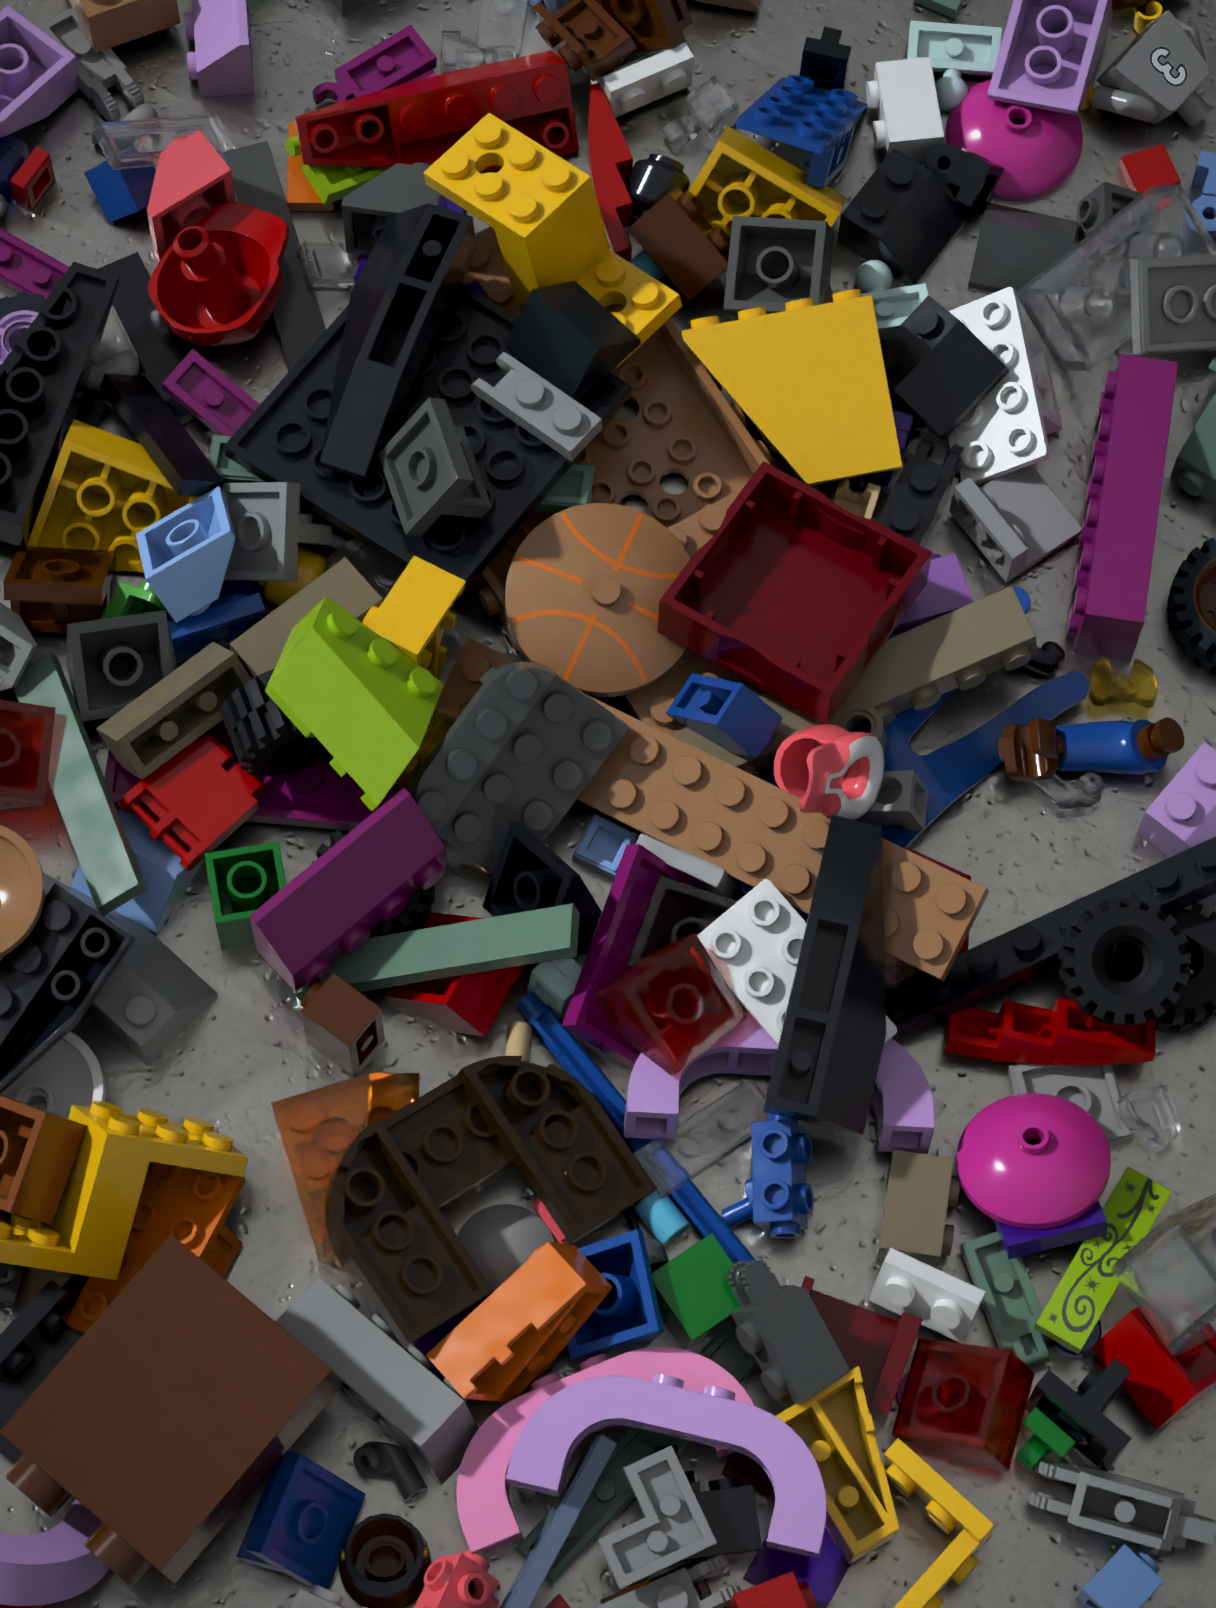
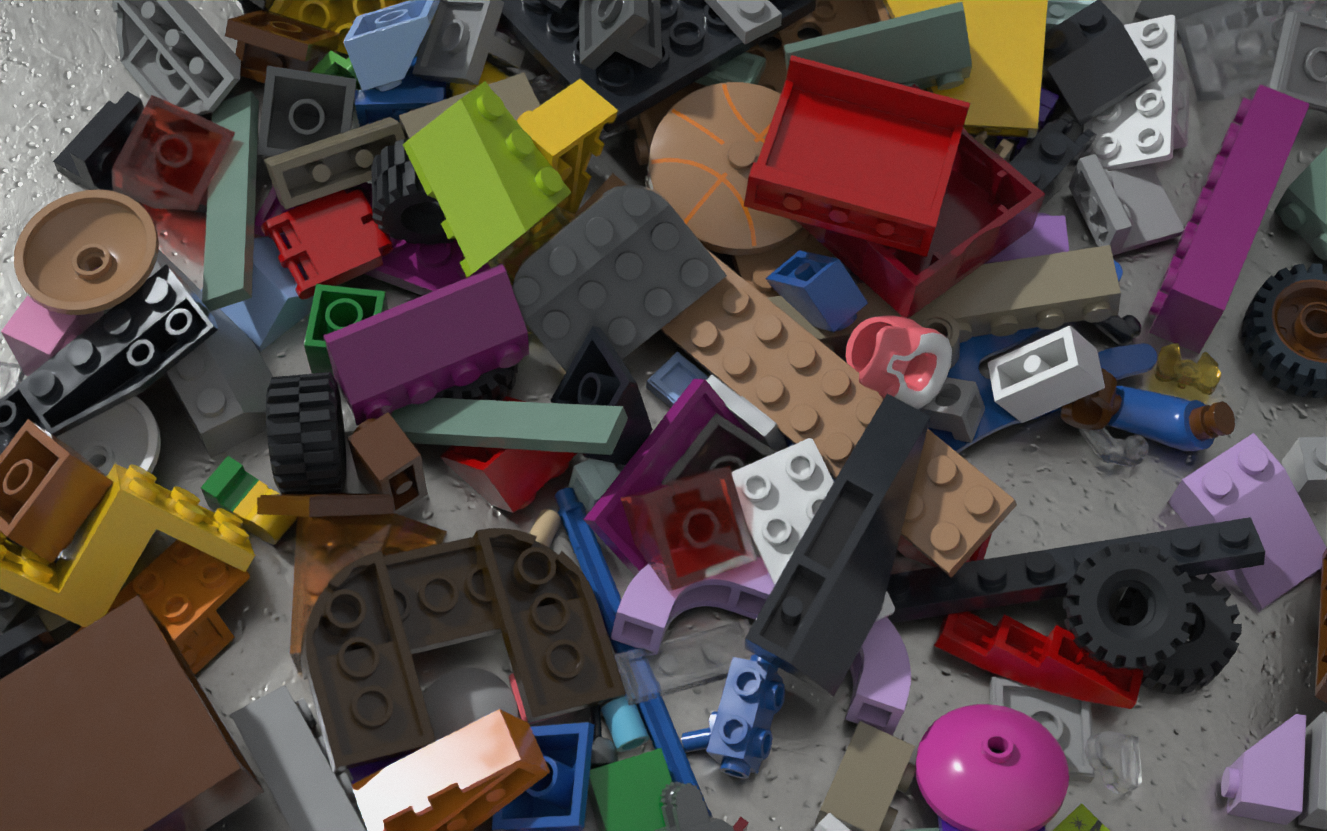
camera: 15 degrees right, 5 degrees down
none -> leg [201,456,299,545]
none -> reddish brown tile [257,493,394,517]
none -> black tyre [266,372,346,494]
none -> red panel [744,55,970,257]
none -> sand green slope [784,2,972,90]
none -> white brick [987,326,1105,423]

